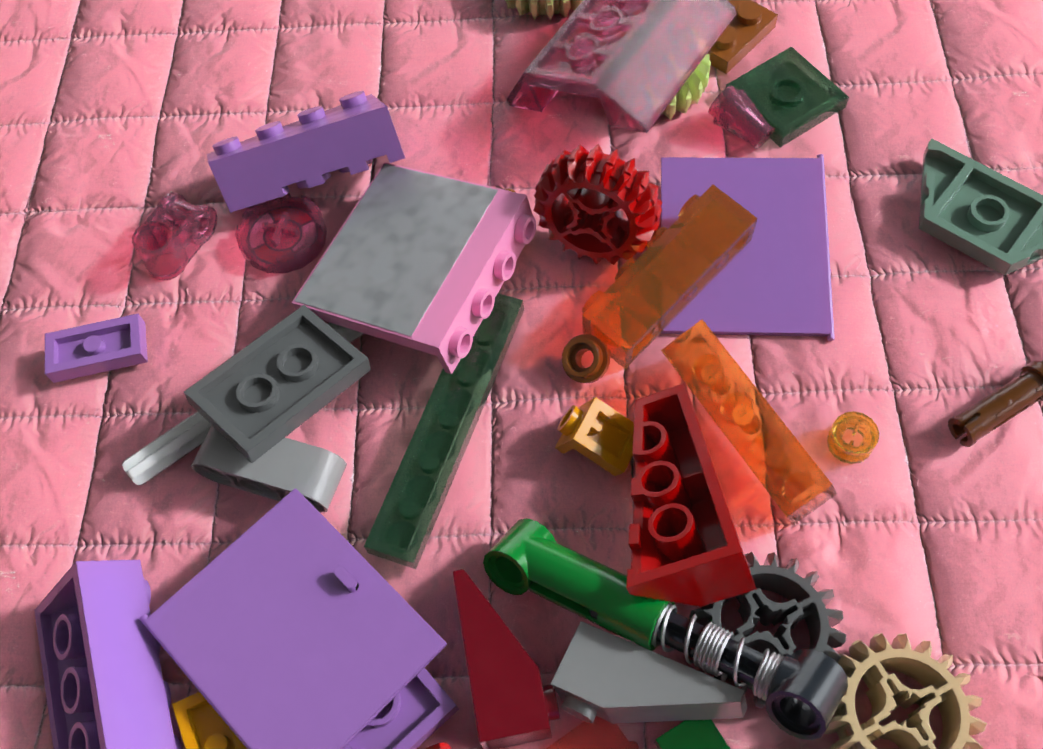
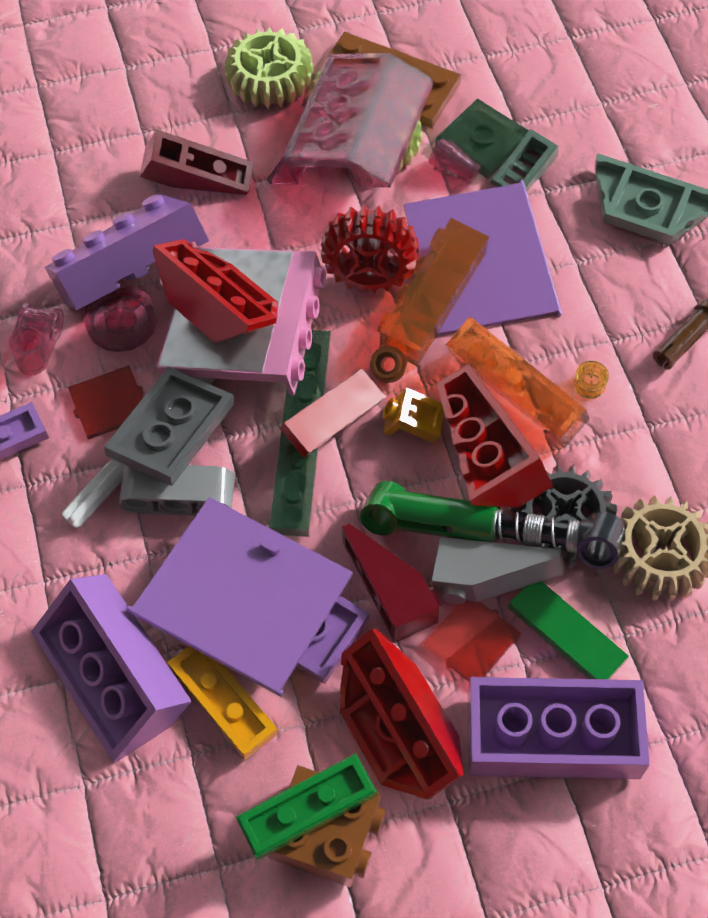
camera: 20 degrees left, 0 degrees up
none -> clear red piece [68,365,144,440]
none -> dark red slope [139,129,254,195]
none -> red wedge [152,239,278,343]
none -> tile [279,369,386,458]
none -> sand green slope [490,129,558,192]

